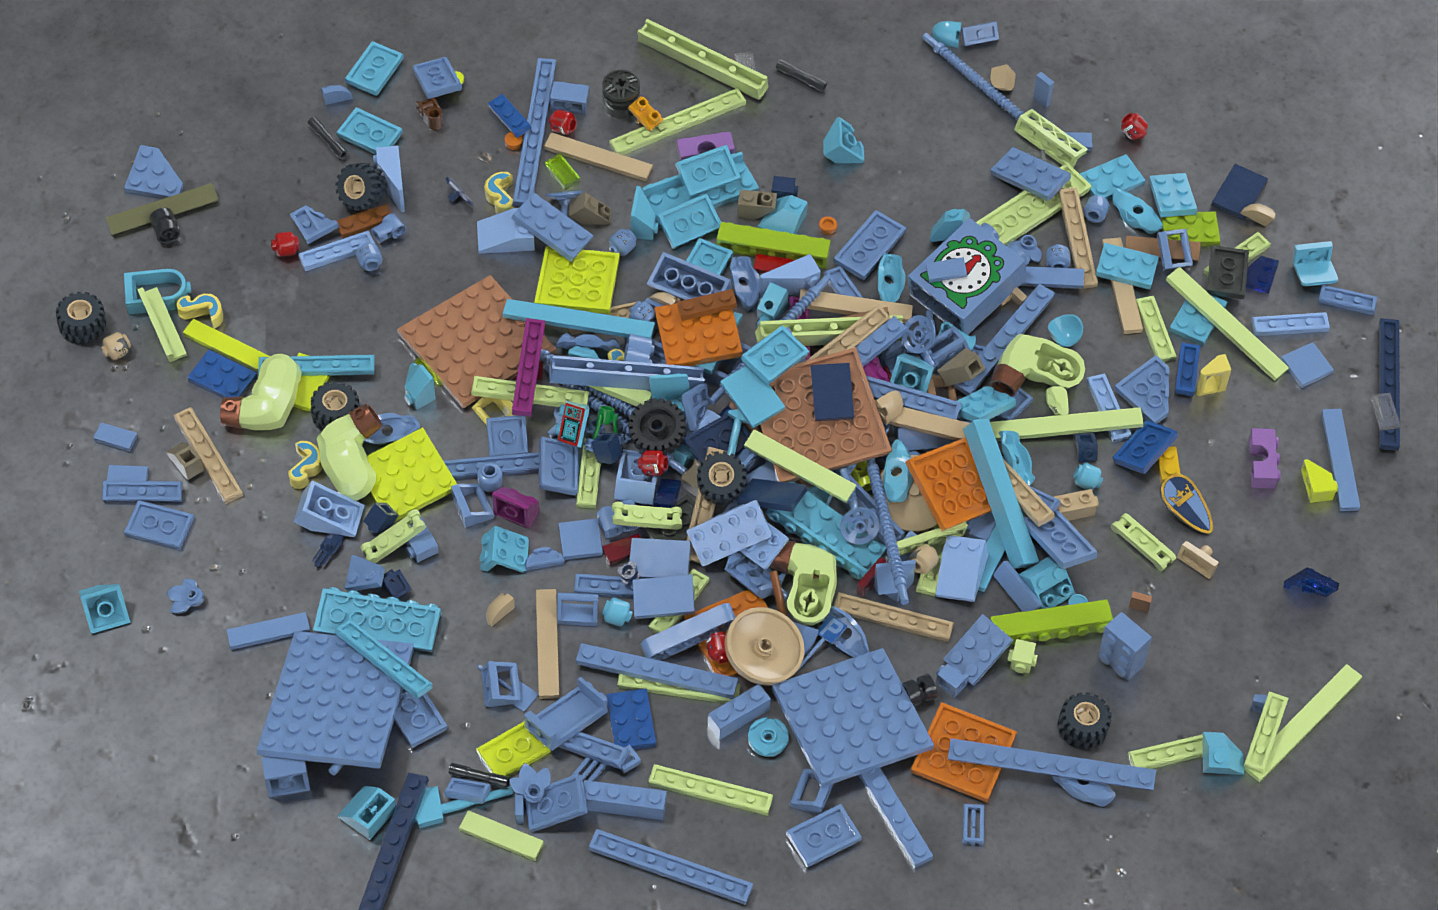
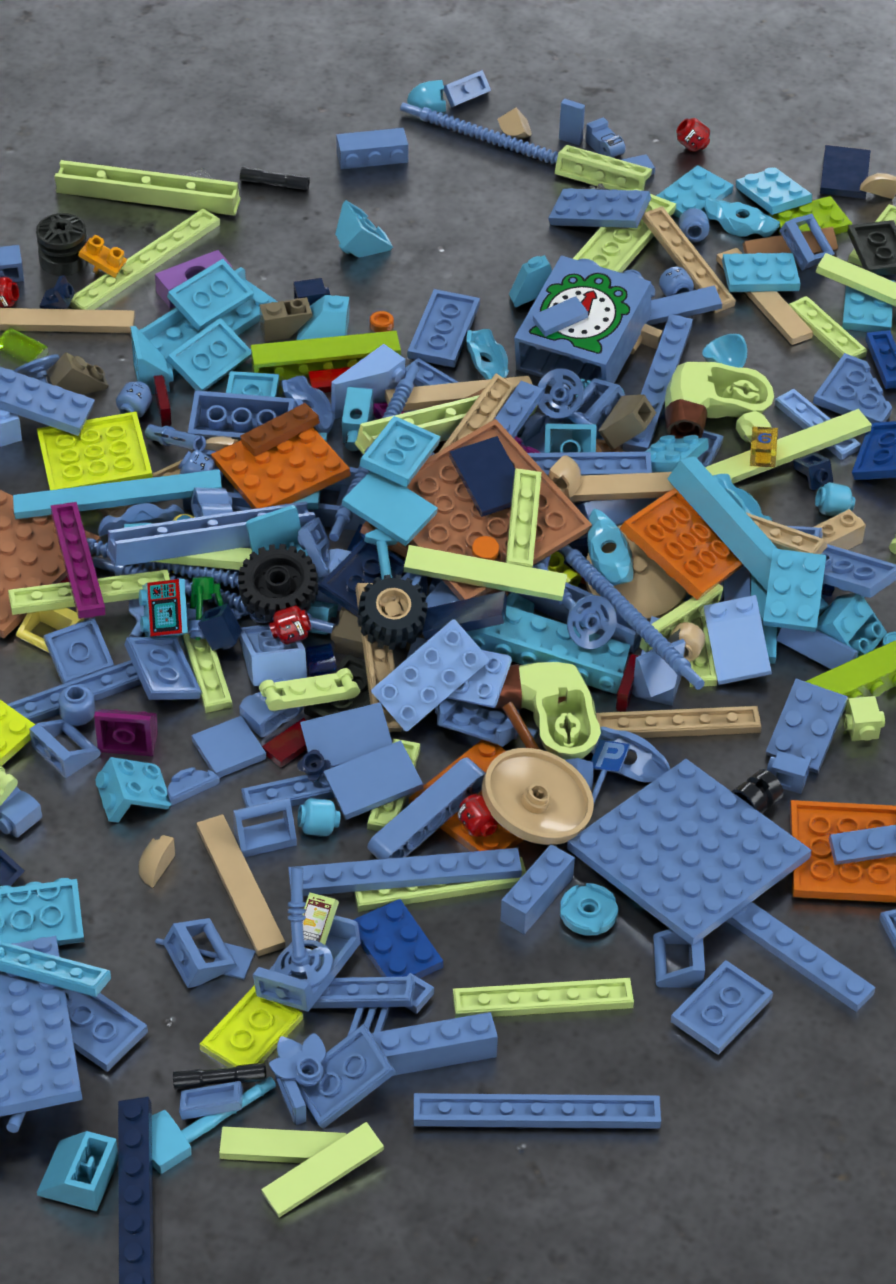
camera: 20 degrees left, 10 degrees down
none -> dark blue bracket [39,275,75,309]
none -> medium blue pin [145,424,206,451]
none -> dark red tile [154,375,172,427]
none -> yellowish green tile [261,1122,384,1218]
none -> medium blue dish [274,867,333,988]
none -> tile [303,892,339,958]
none -> medium blue brick [336,128,408,169]
none -> orange tile [472,536,499,561]
none -> yellowish green tile [505,468,542,568]
none -> medium blue leg [586,117,625,158]
none -> clear yellow brick [750,426,778,467]
none -> medium azure plate [763,548,826,632]

